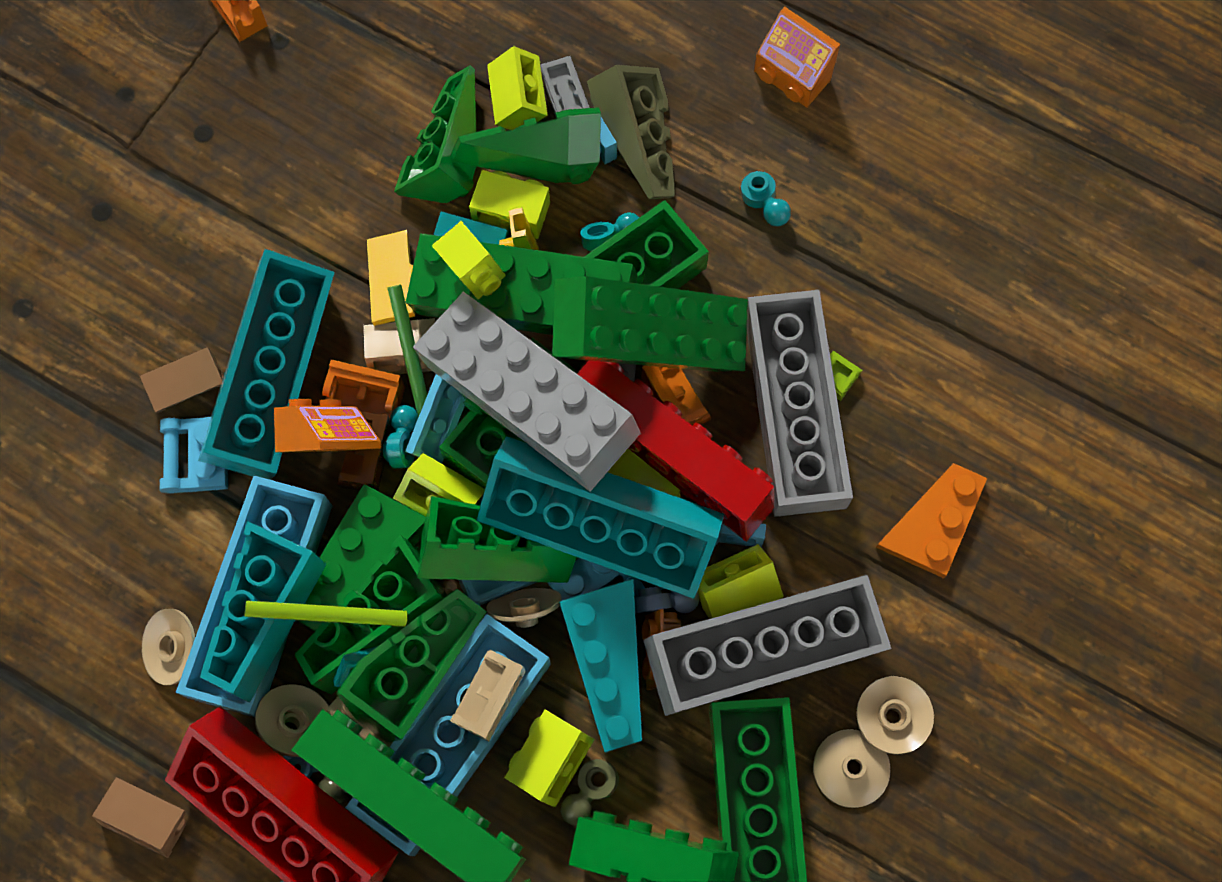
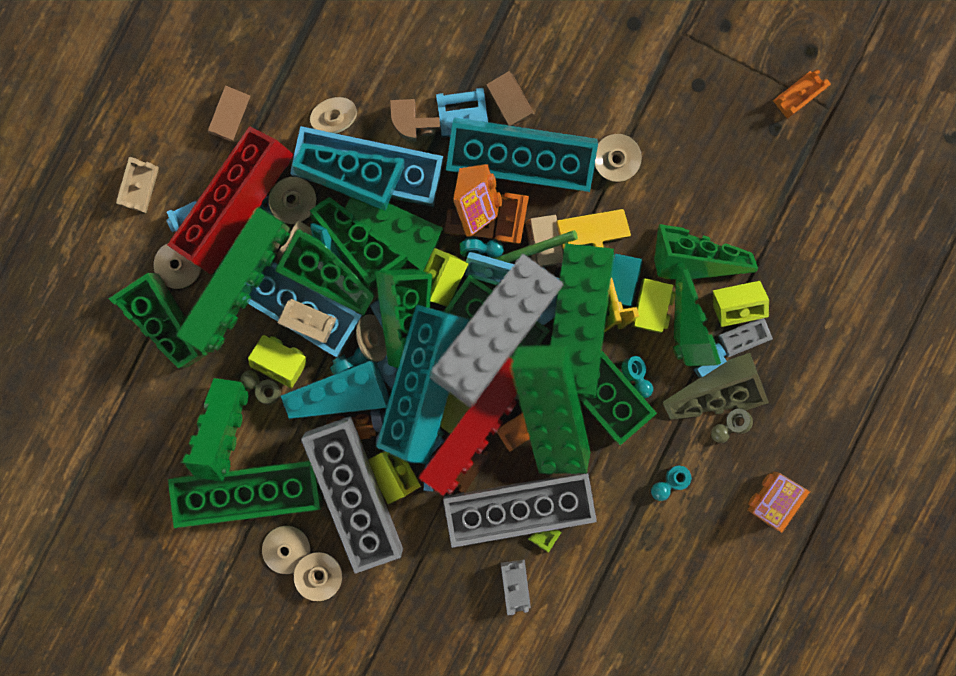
camera: 85 degrees right, 15 degrees up
lime bar [245,601,407,626] -> none
neon yellow brick [432,221,506,299] -> none
orange wing [875,463,987,578] -> none
none -> teal plate [330,347,370,375]
none -> medium nougat brick [390,99,440,142]
none -> light grey hinge [501,560,531,615]
none -> tan dish [595,134,642,182]
none -> olive plate [711,409,753,443]

